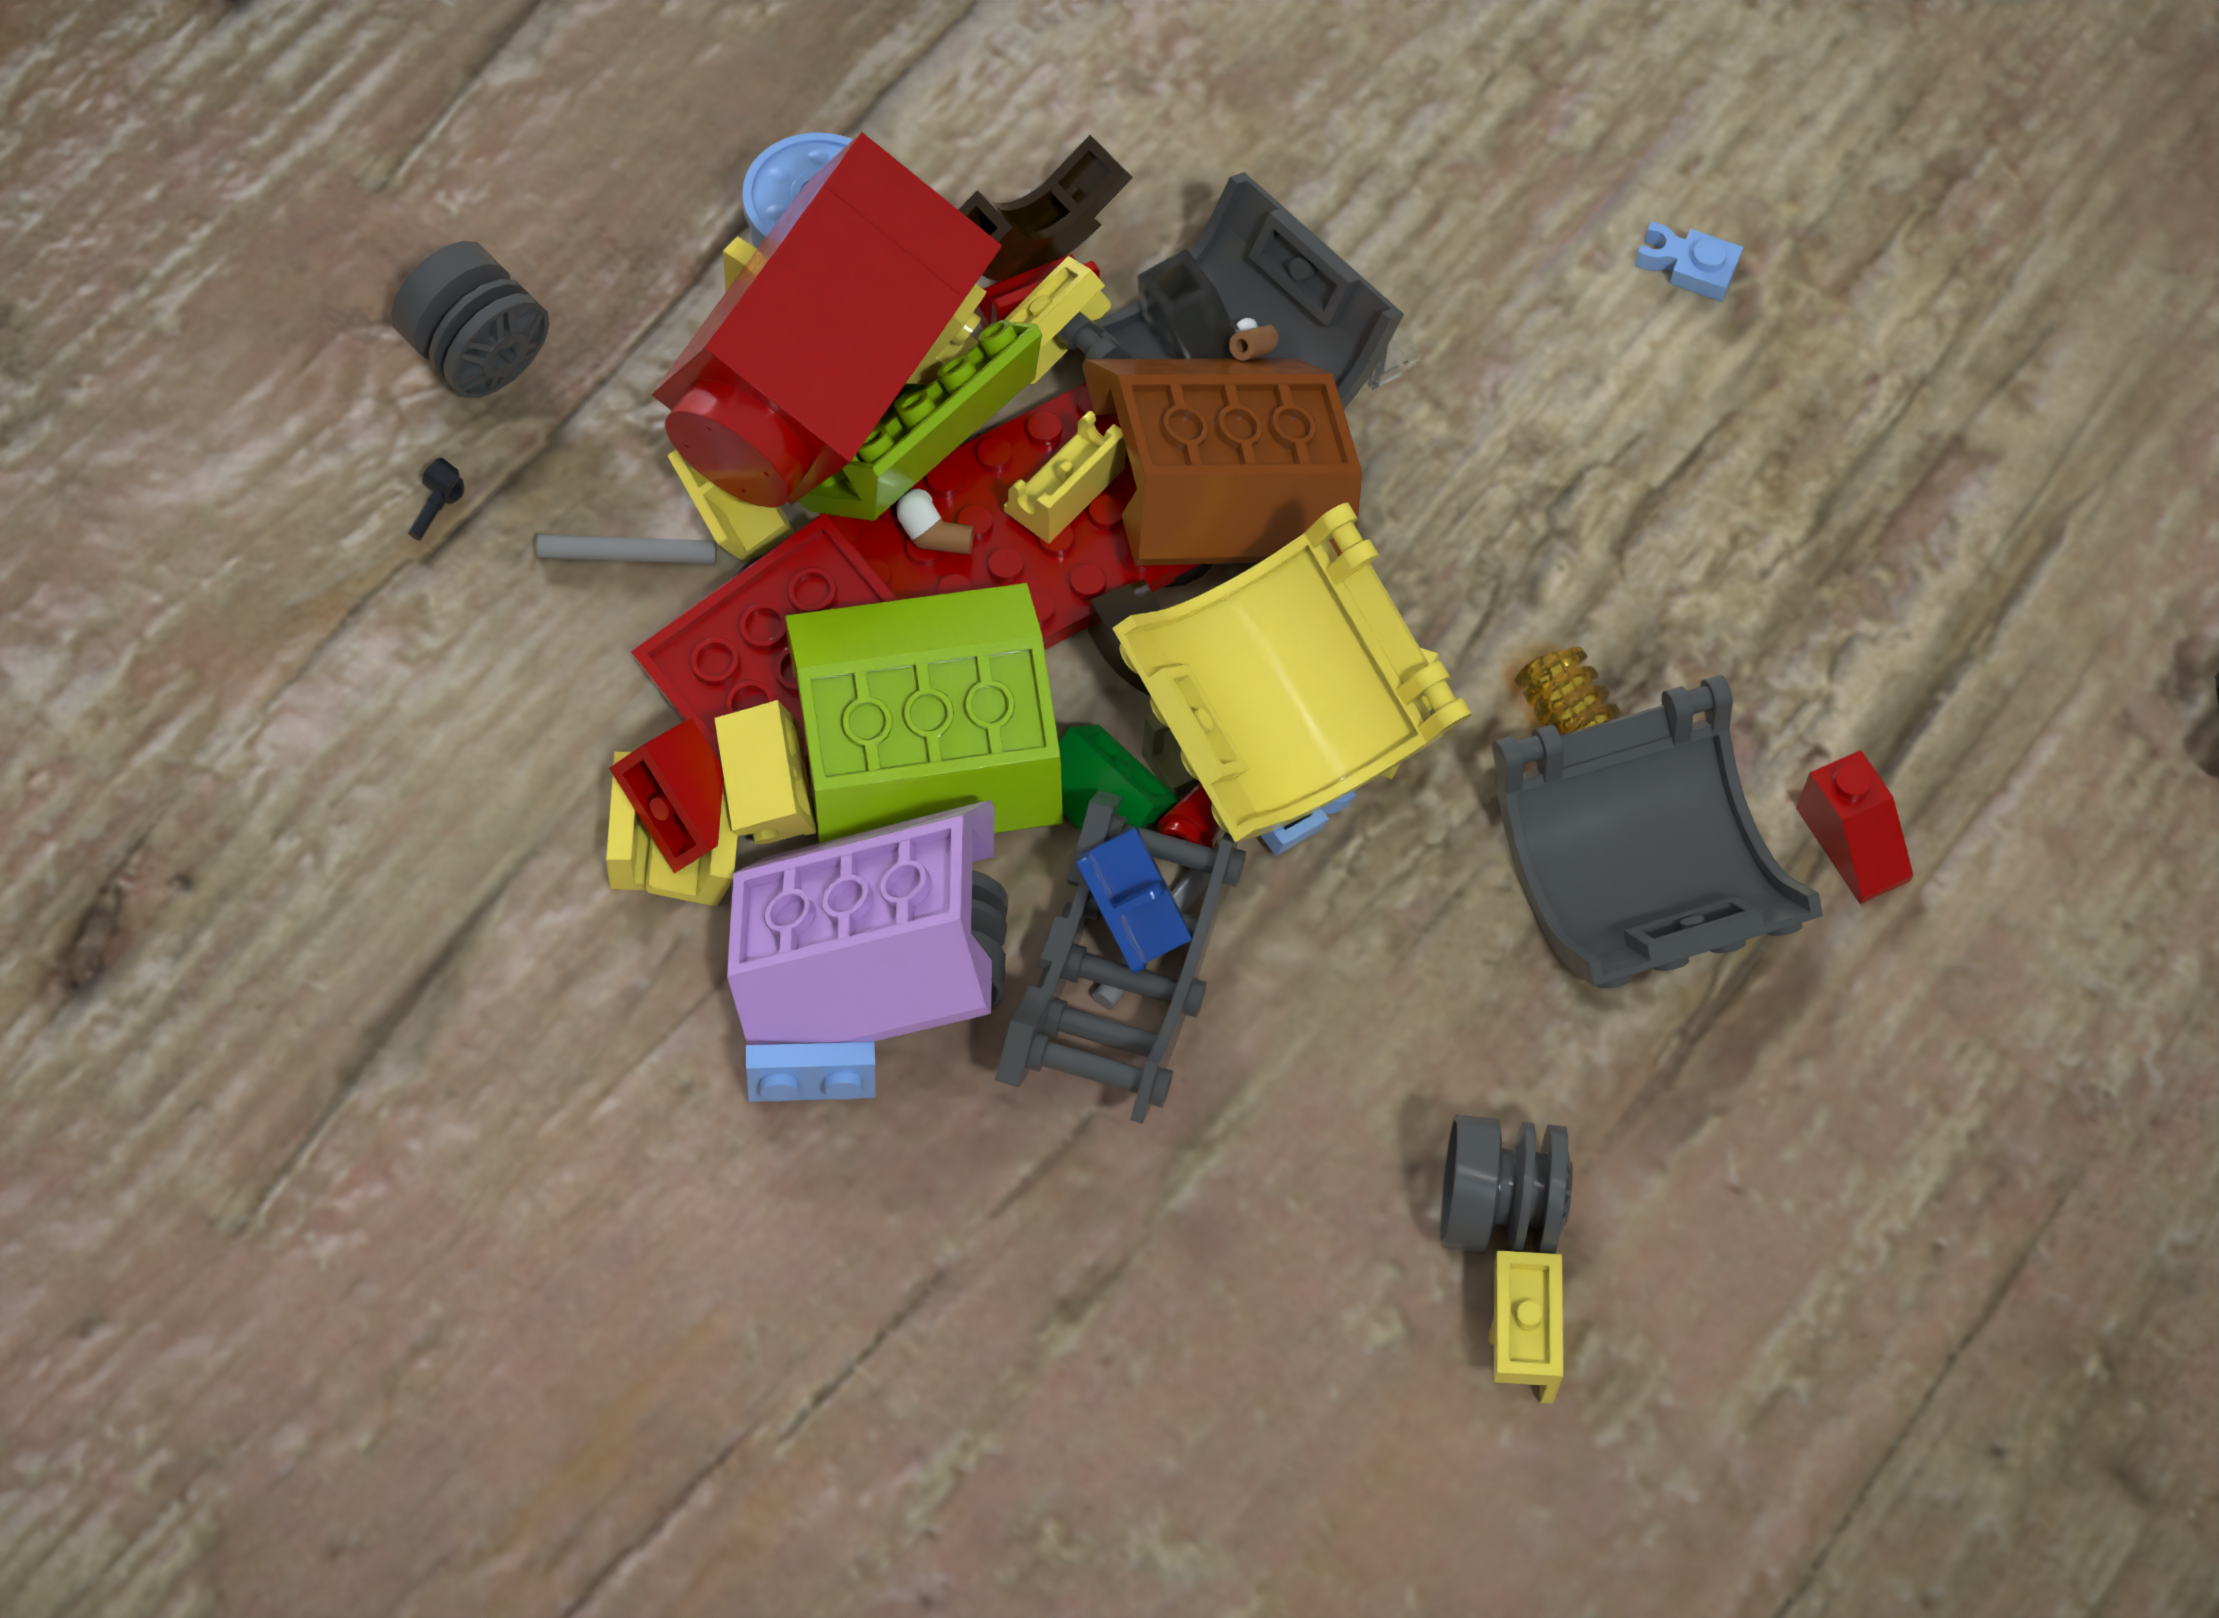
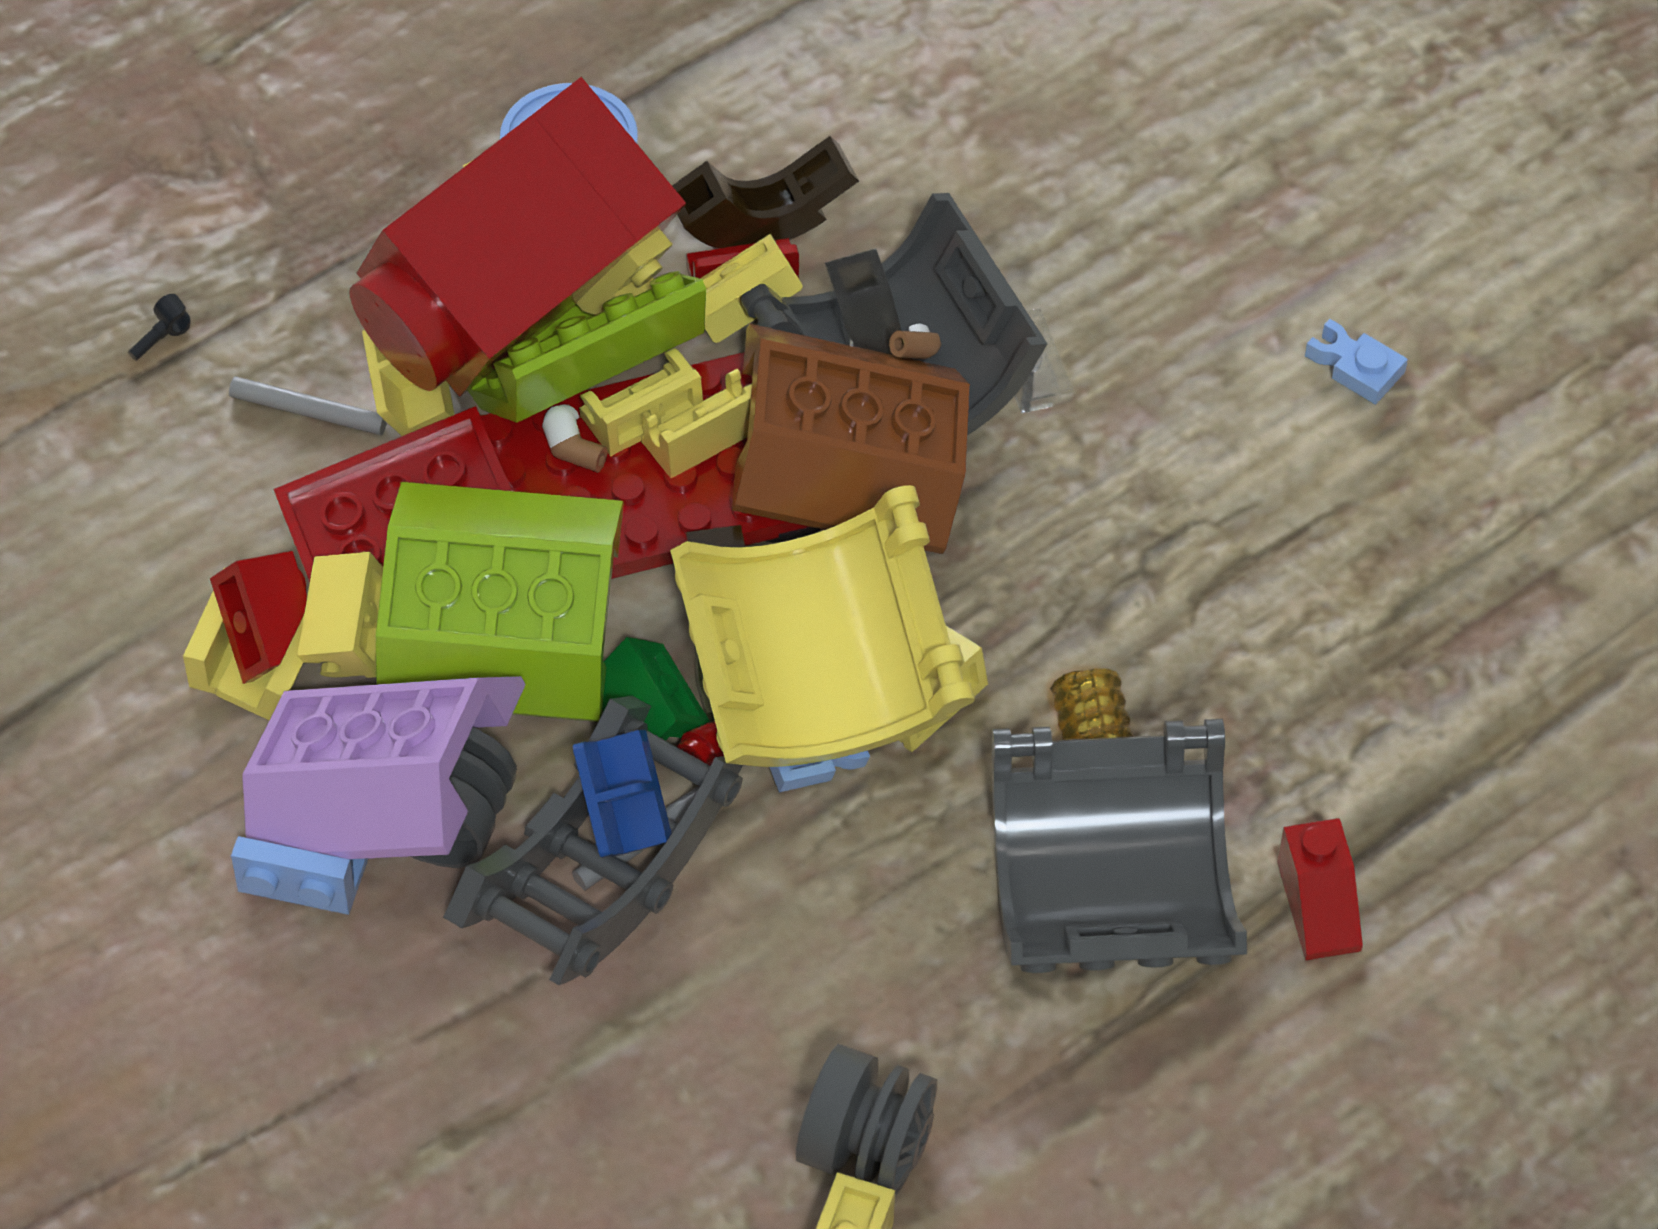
camera: 20 degrees right, 5 degrees down
dark grey wheel [391,241,550,398] -> none
none -> light yellow hinge [579,348,703,456]

